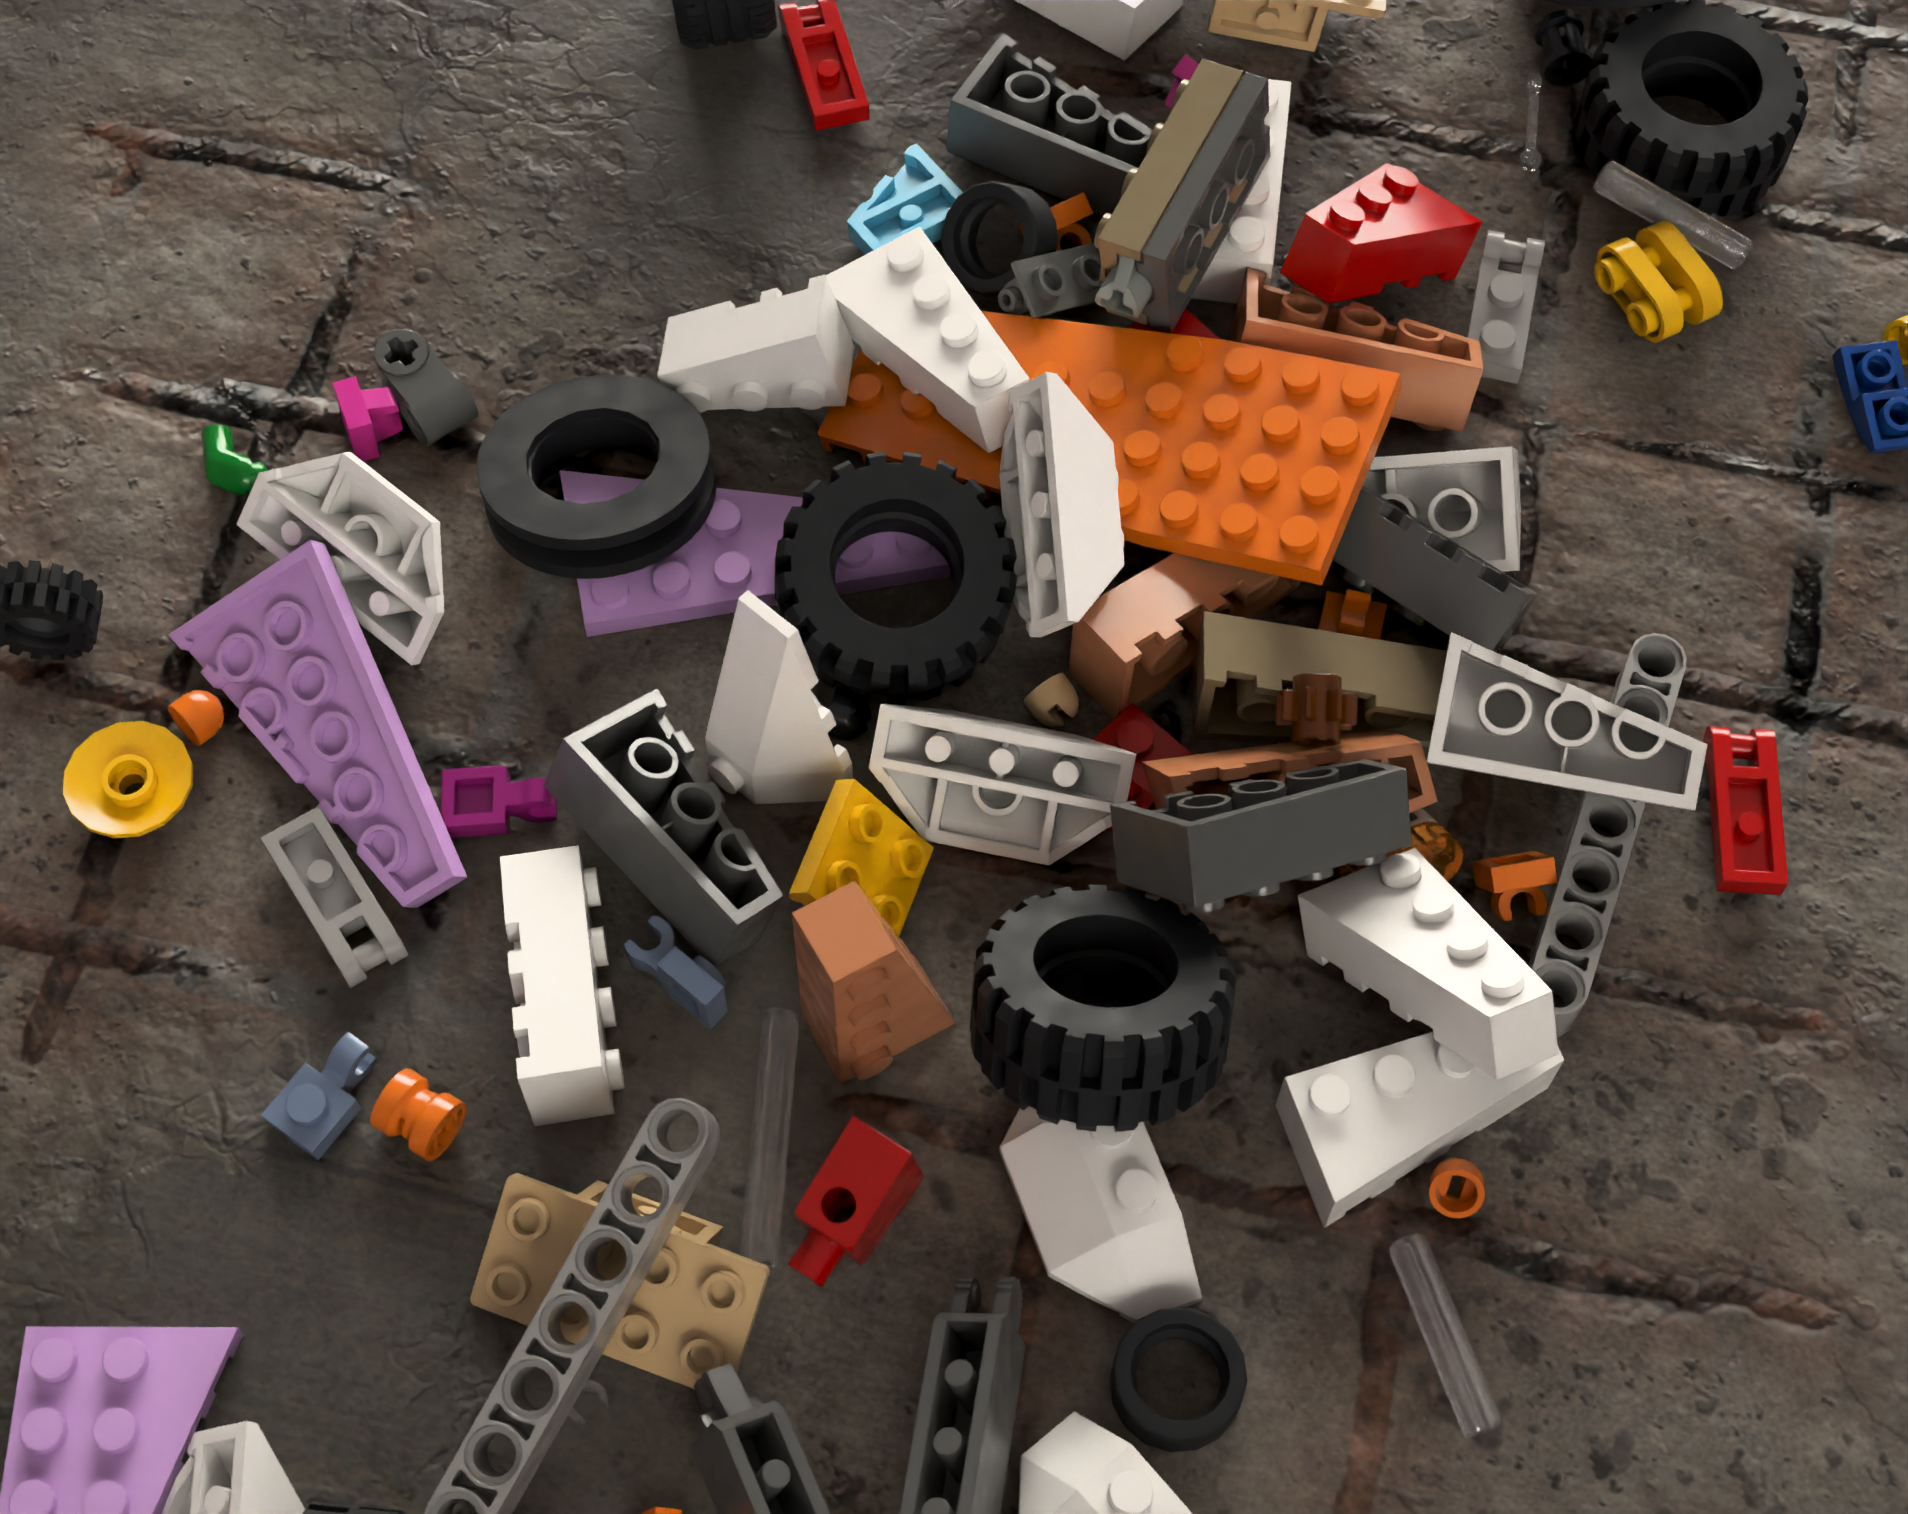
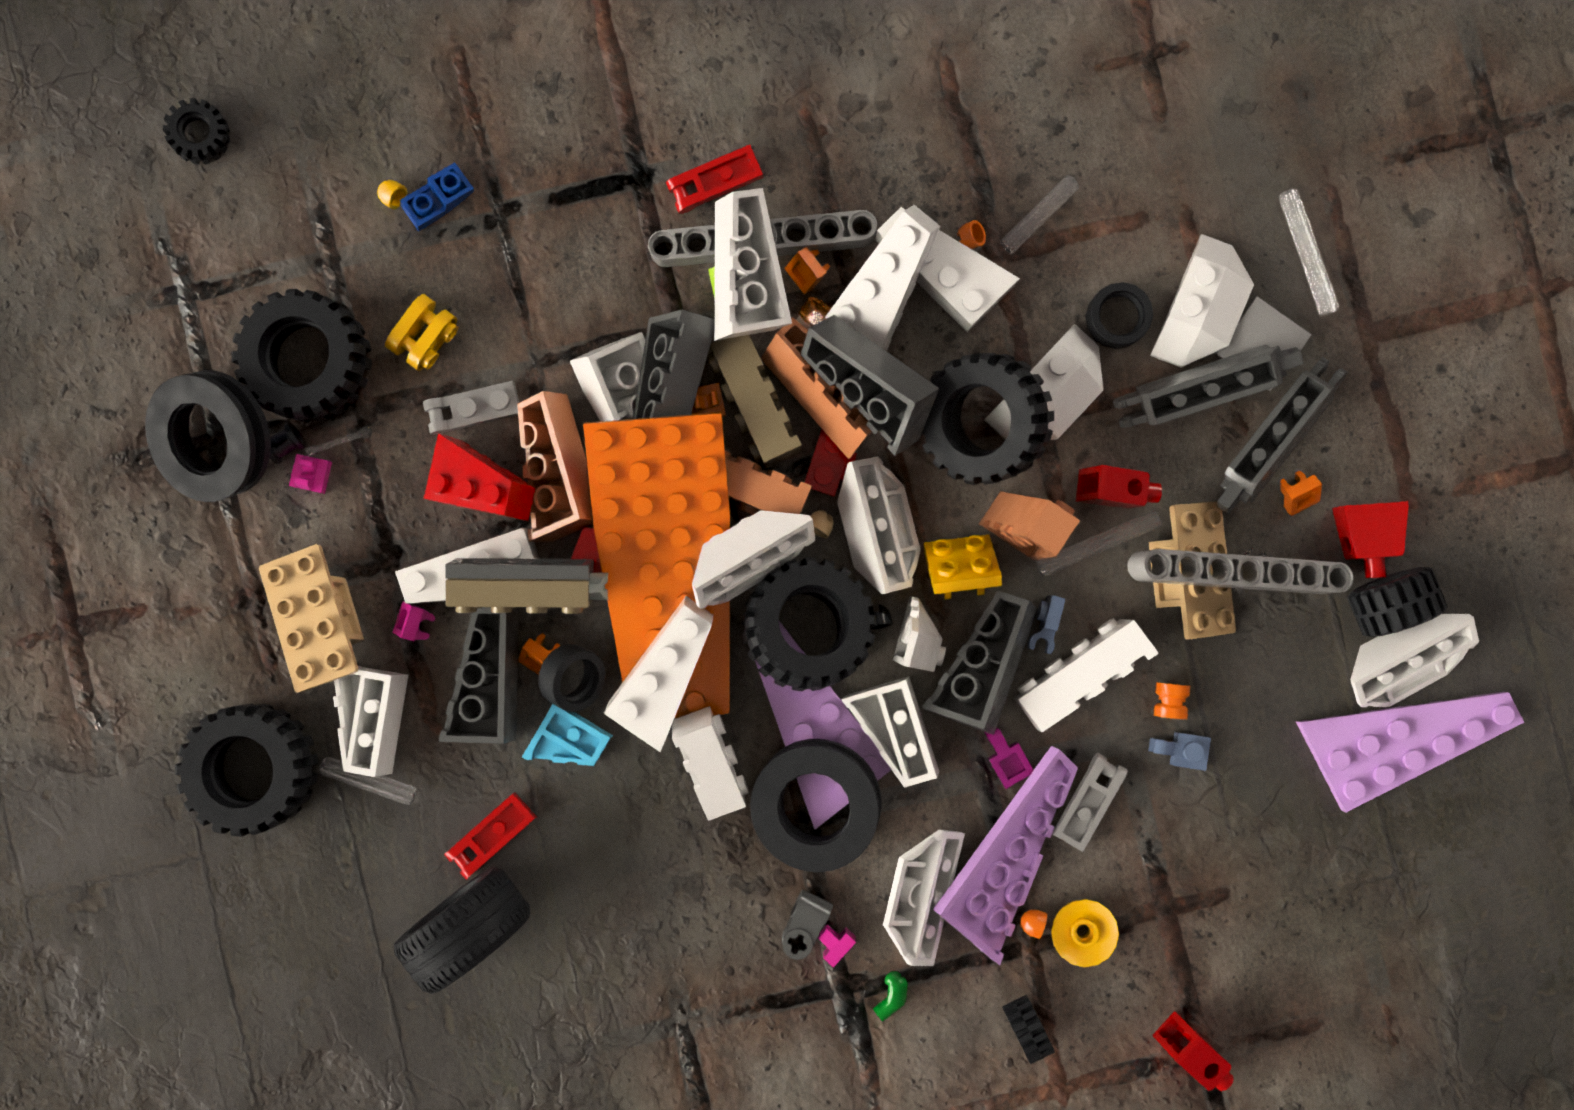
camera: 110 degrees left, 25 degrees up
dark grey hinge [998,243,1101,319] -> none
reddish brown gear [1276,673,1358,747] -> none
clear axle [1593,161,1753,269] -> none
none -> dark pink tile [289,454,332,494]
none -> white wedge [841,676,939,788]

